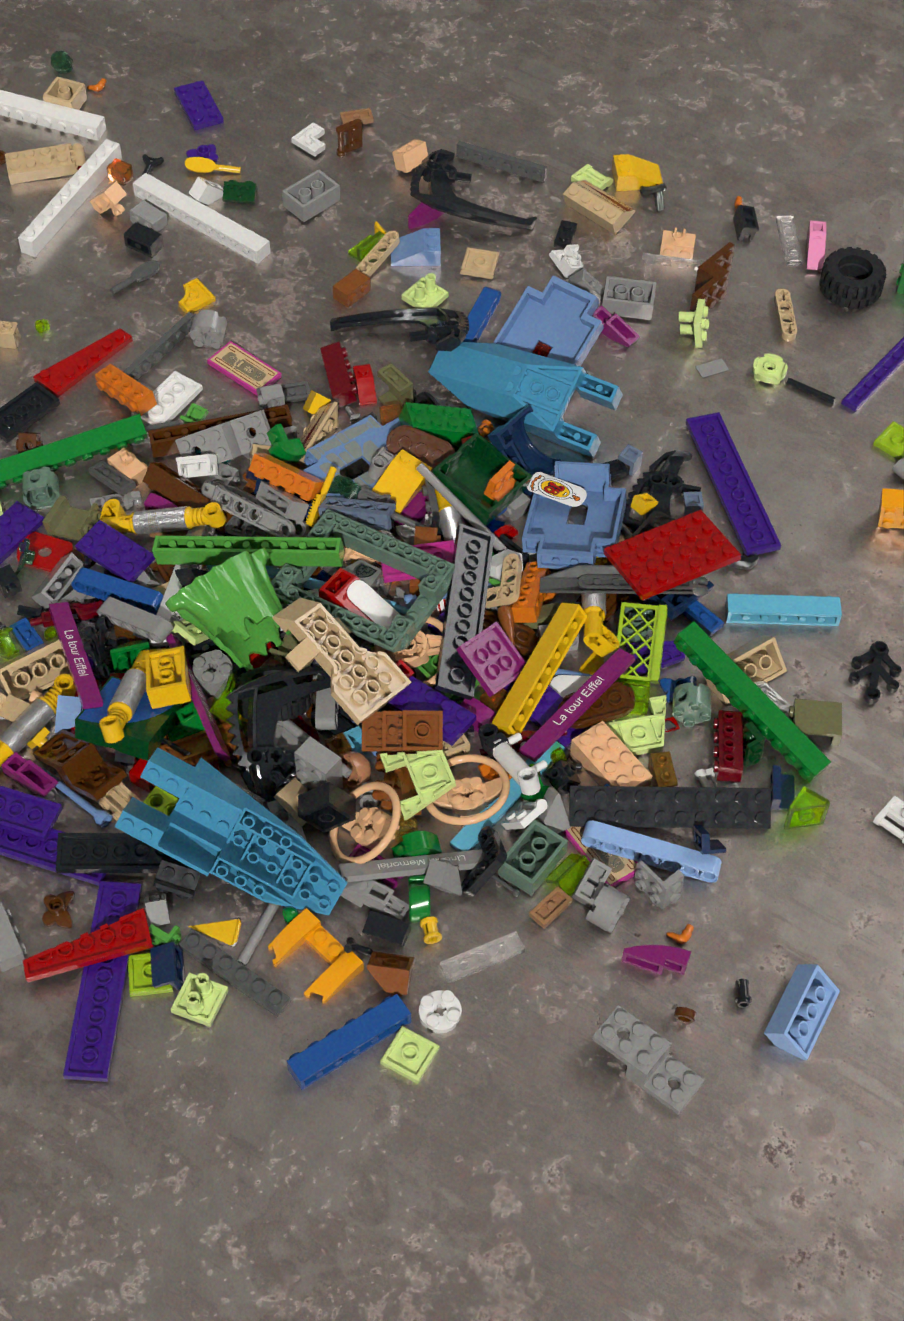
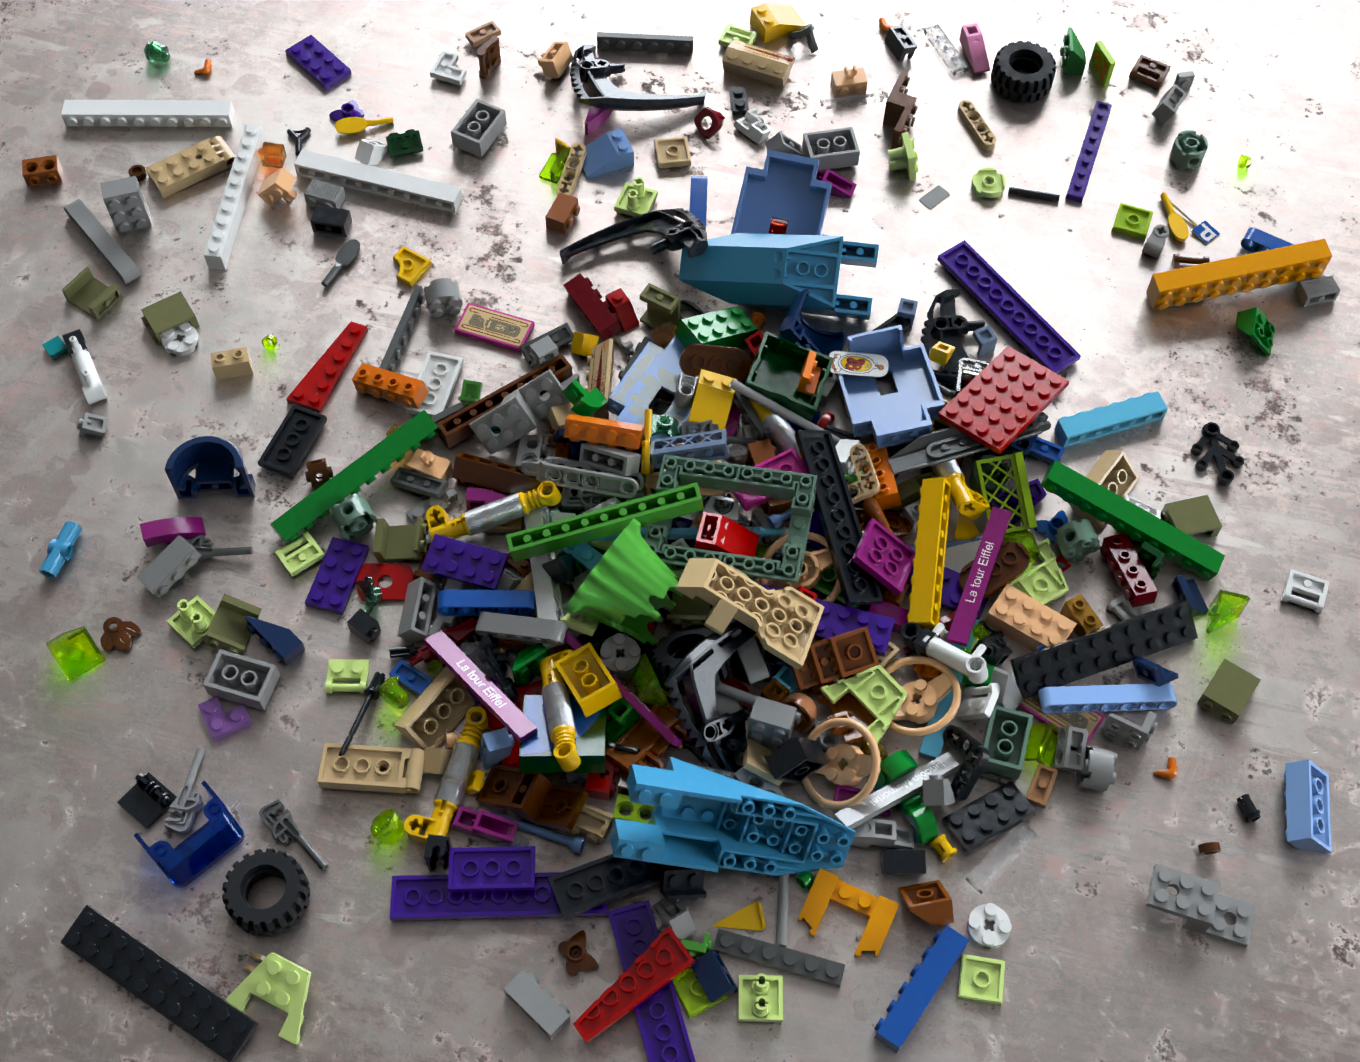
camera: 20 degrees left, 5 degrees up
tan brick [43,77,87,110] -> none
white hinge [176,454,218,478] -> none
black piece [344,937,373,956] -> none
white sticker [347,580,400,631] -> none
magenta slope [621,945,691,975] -> none
none -> dark red piece [694,107,725,139]
none -> black plate [942,781,1036,854]
none -> olive panel [1198,659,1261,724]

